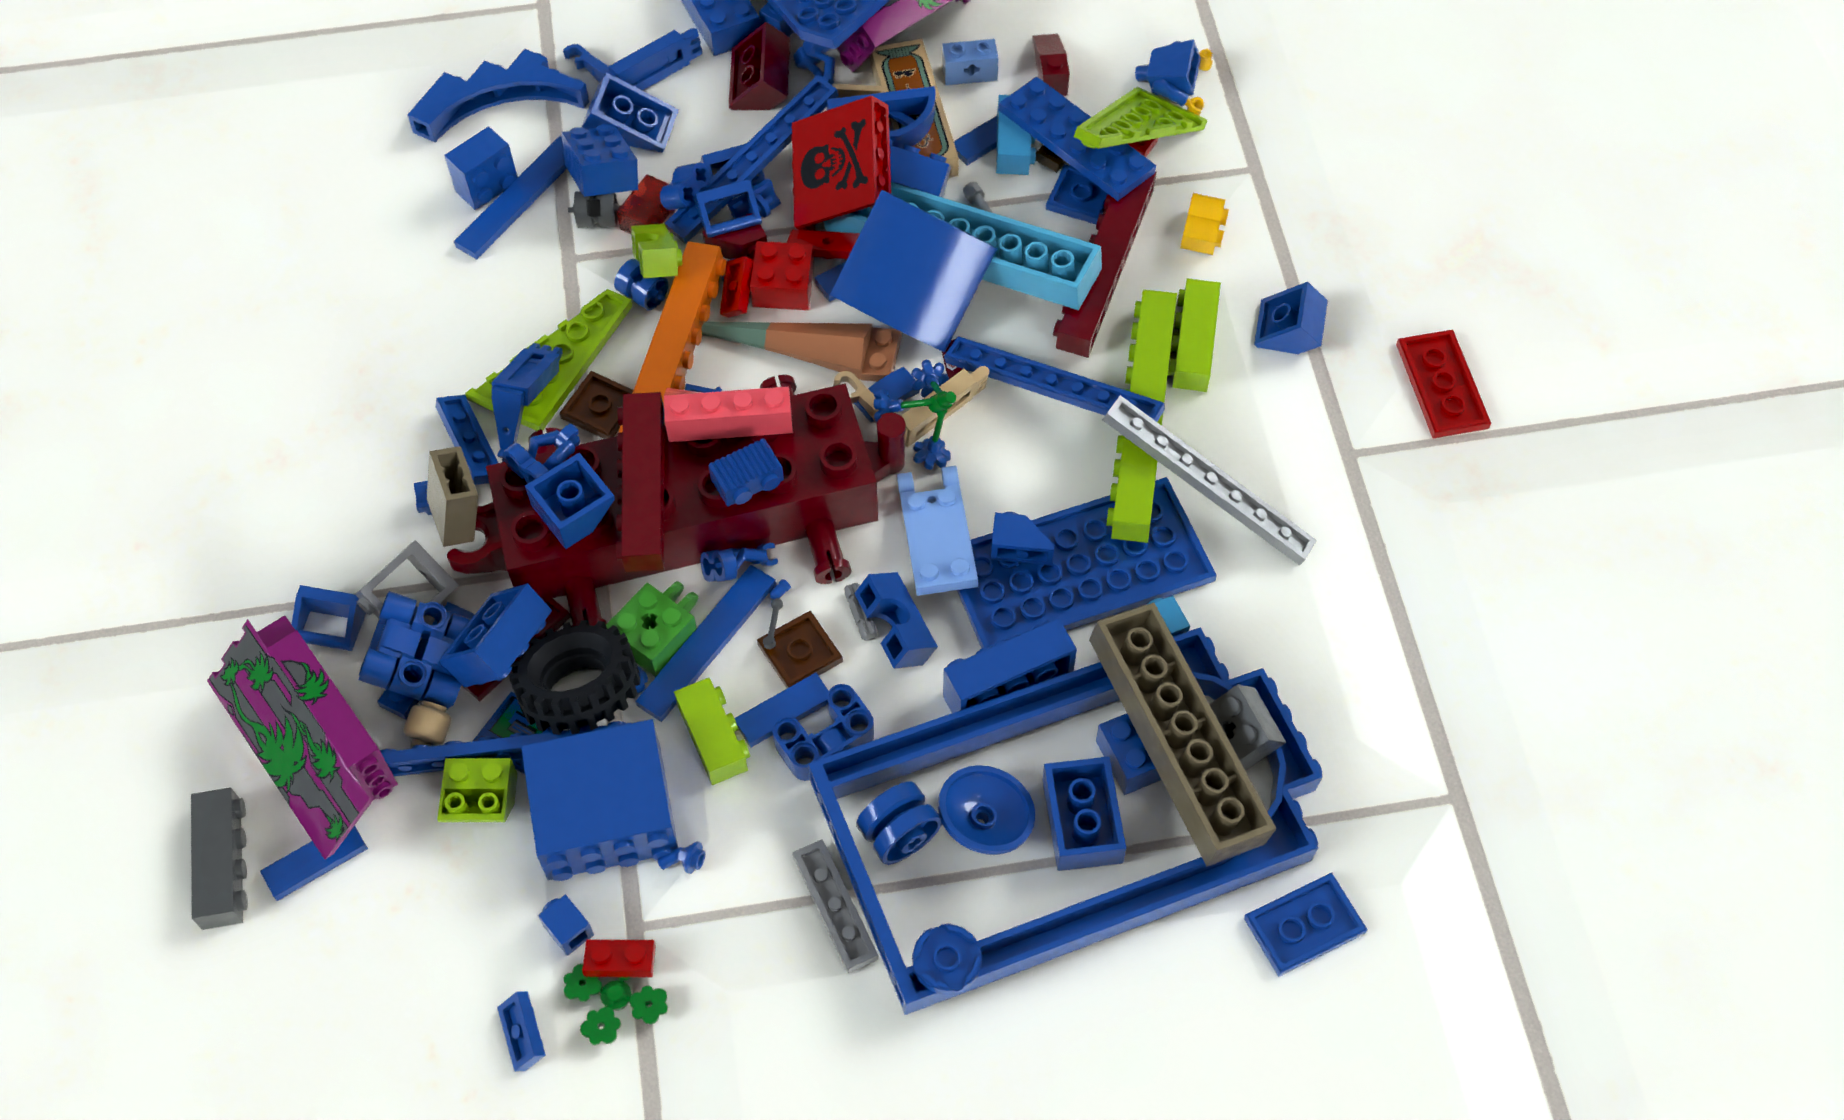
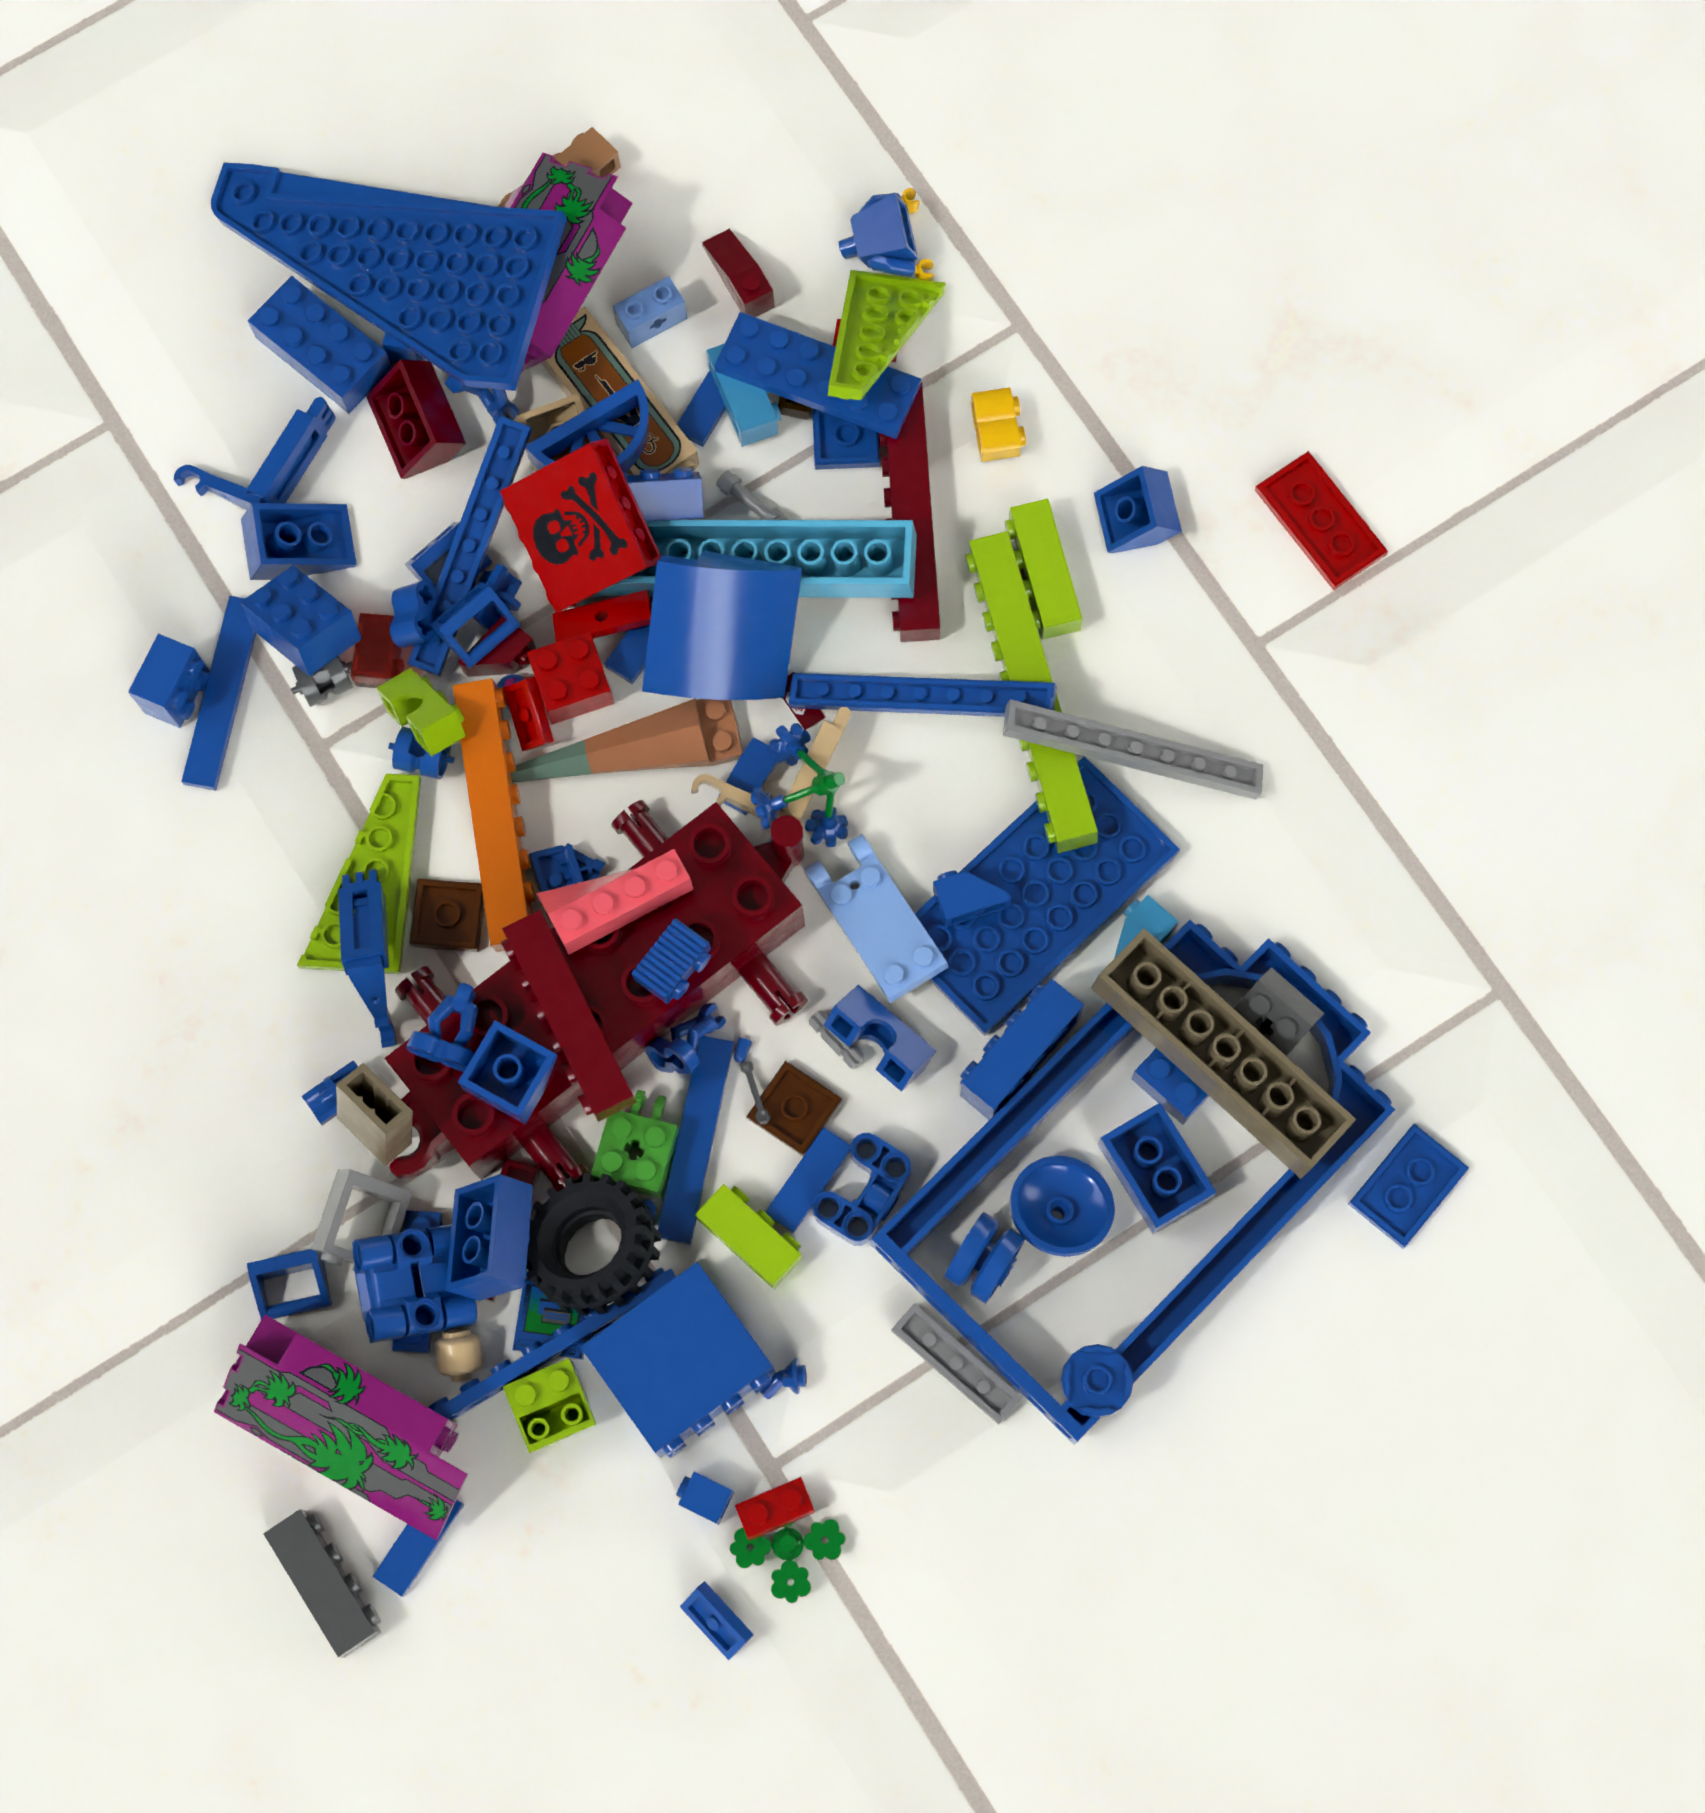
camera: 20 degrees left, 15 degrees up
blue arch [407,49,590,142] -> none
blue plate [435,394,498,485] -> none

